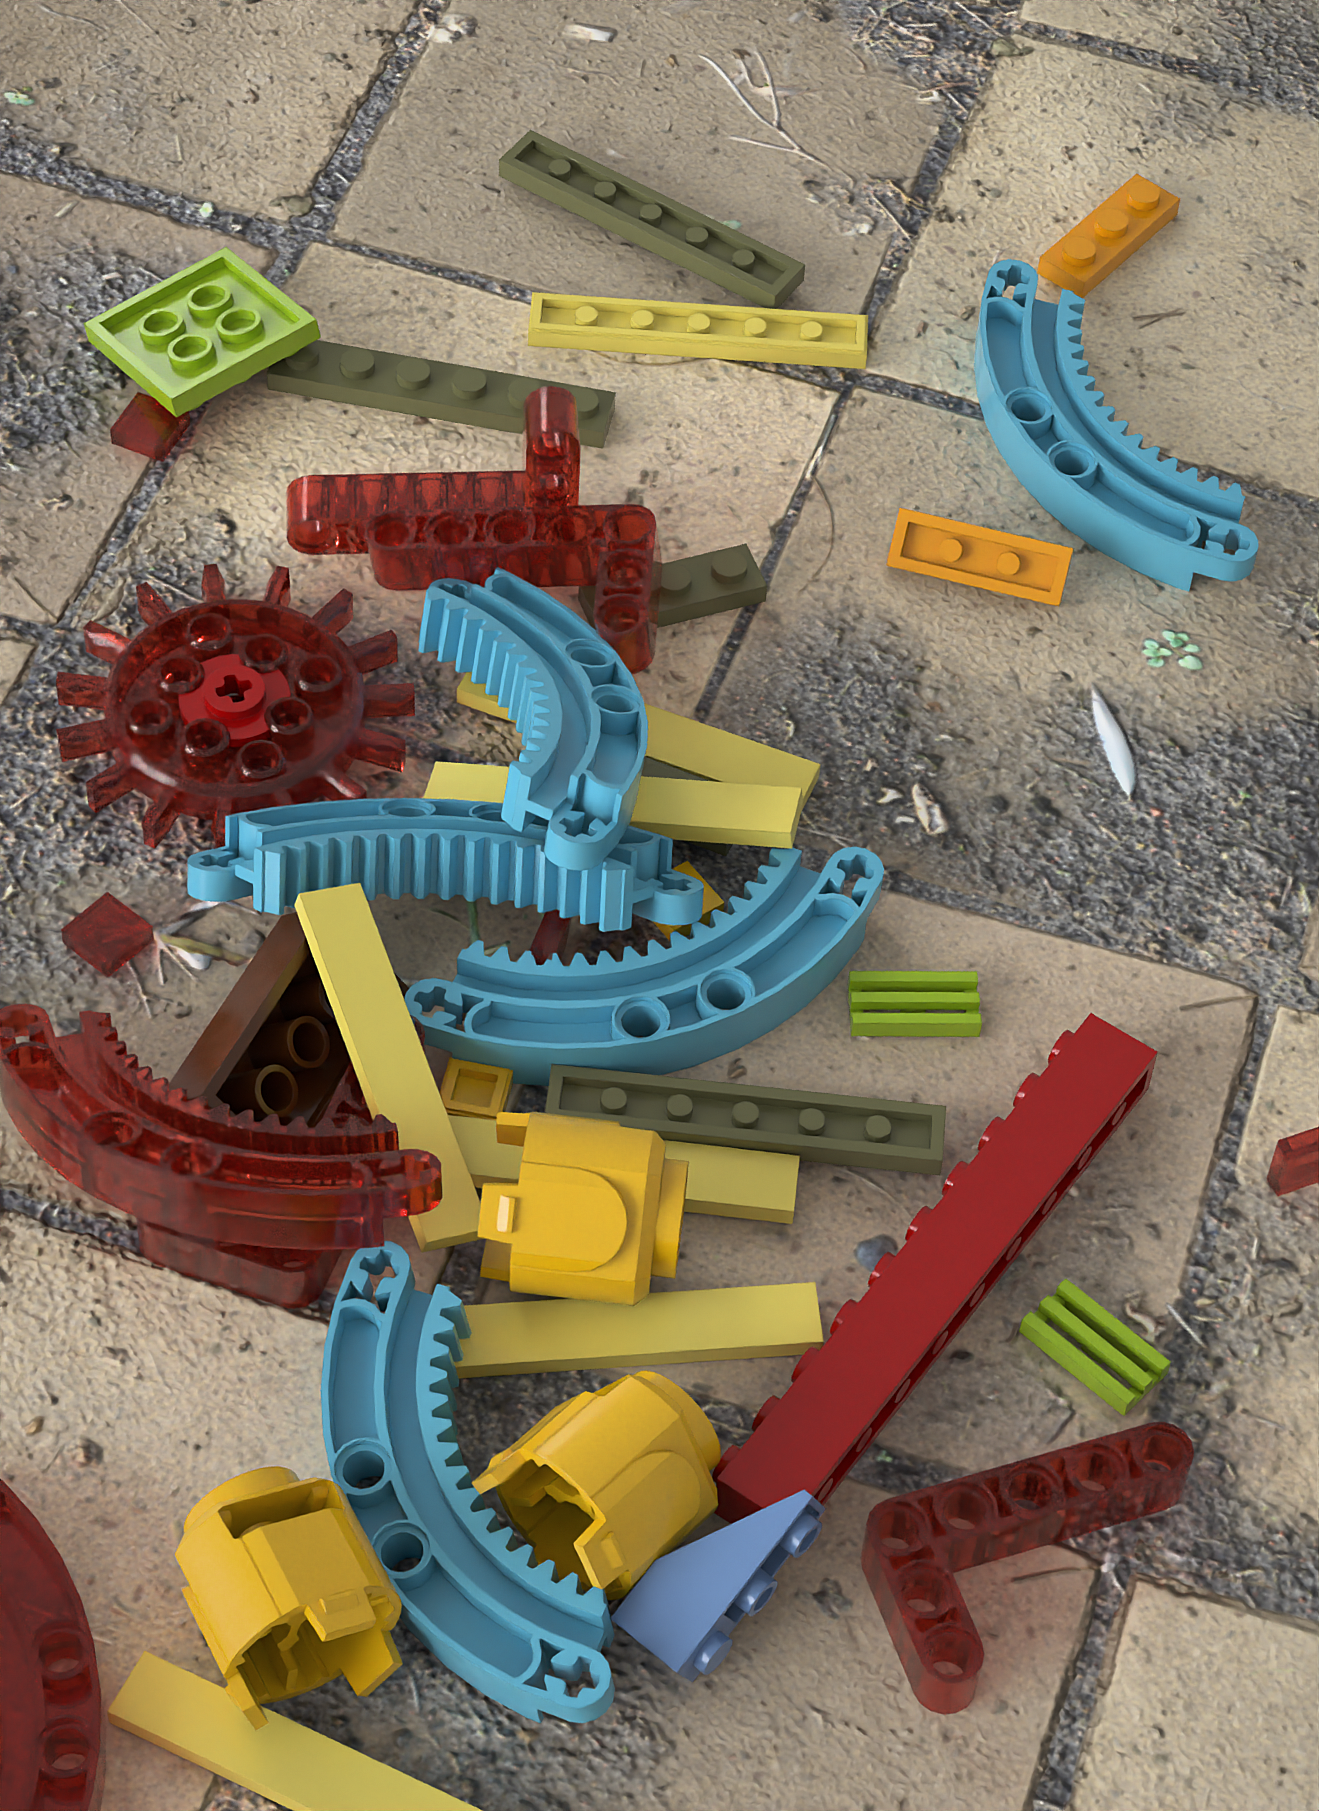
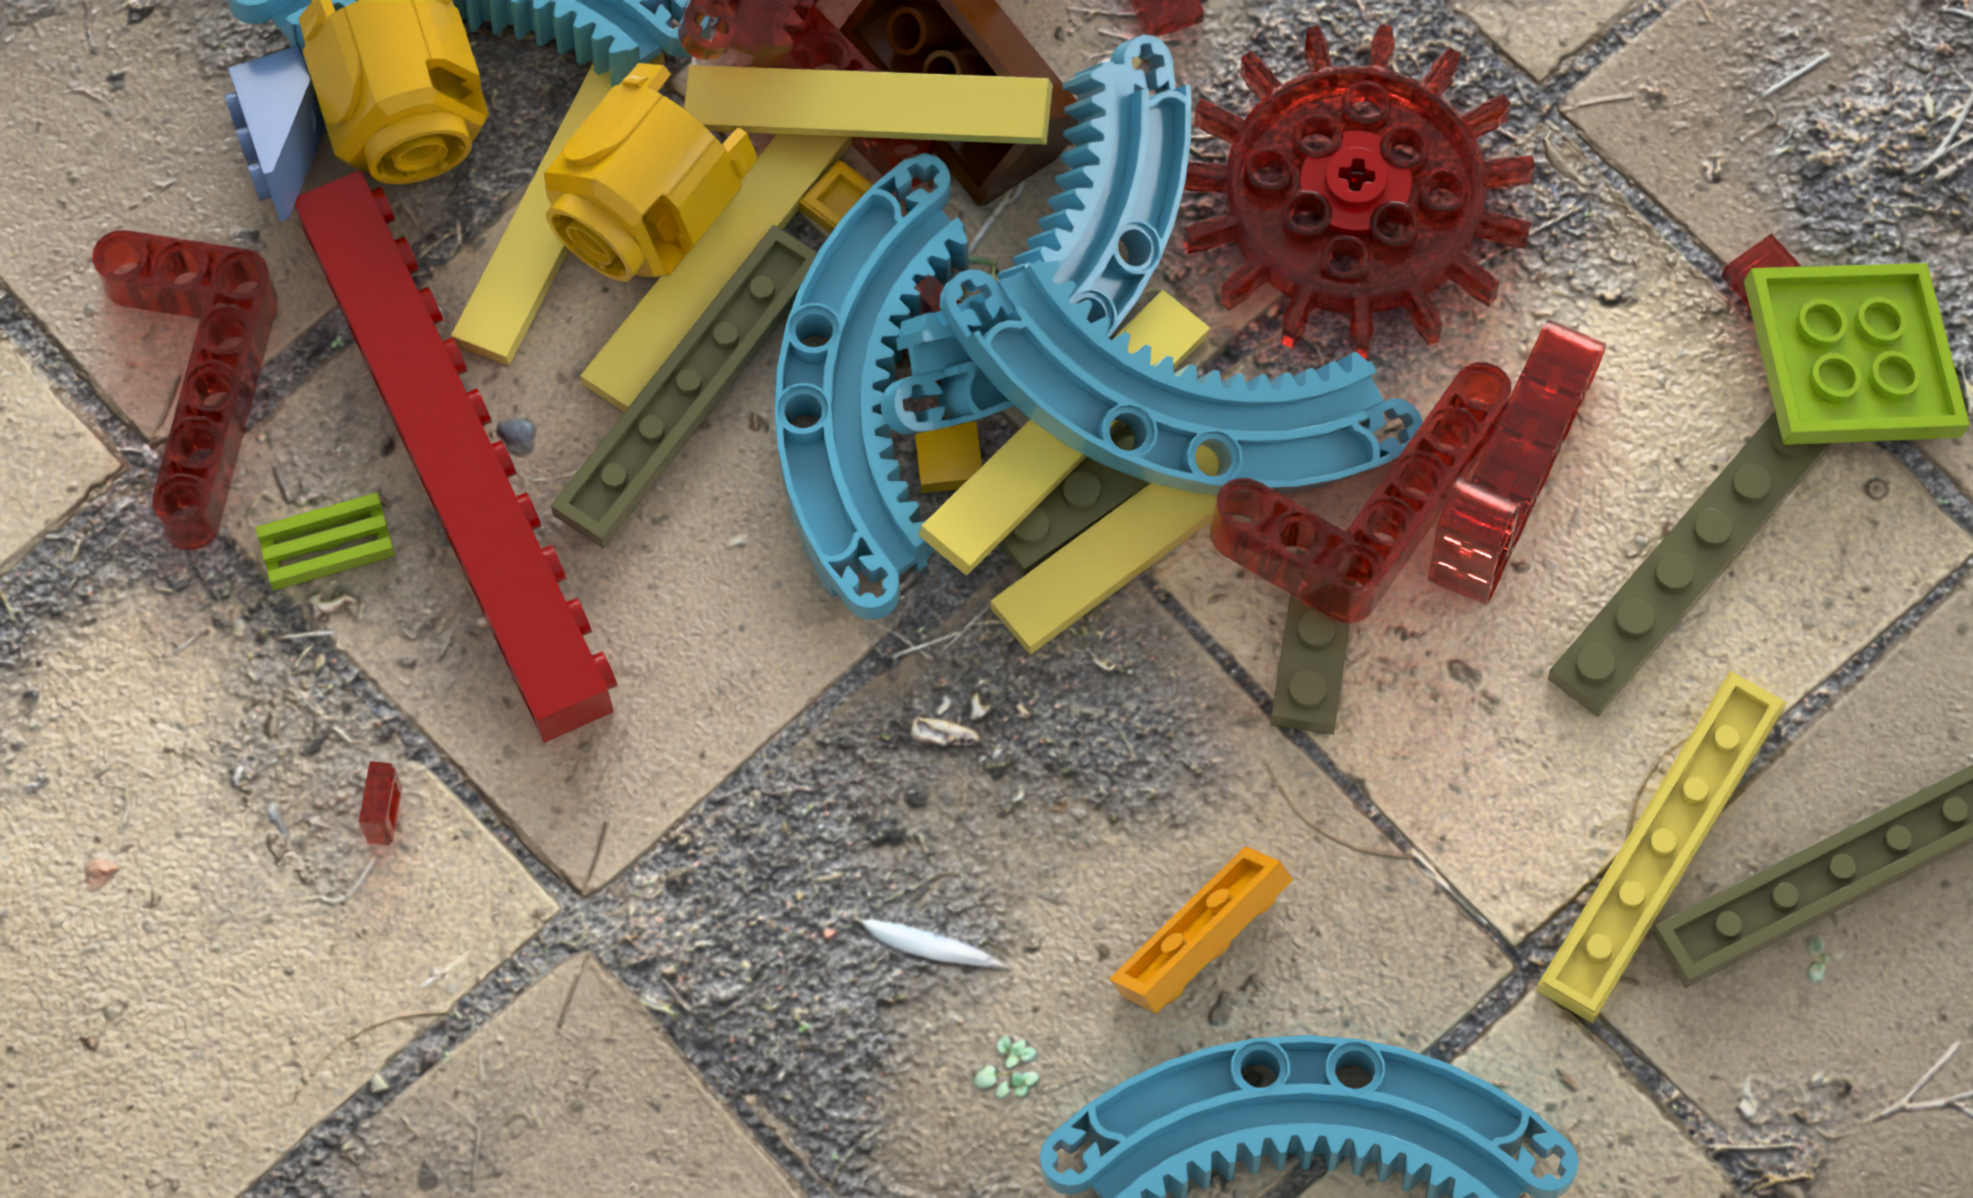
camera: 125 degrees right, 15 degrees up
lime tile [847,971,982,1037] -> none

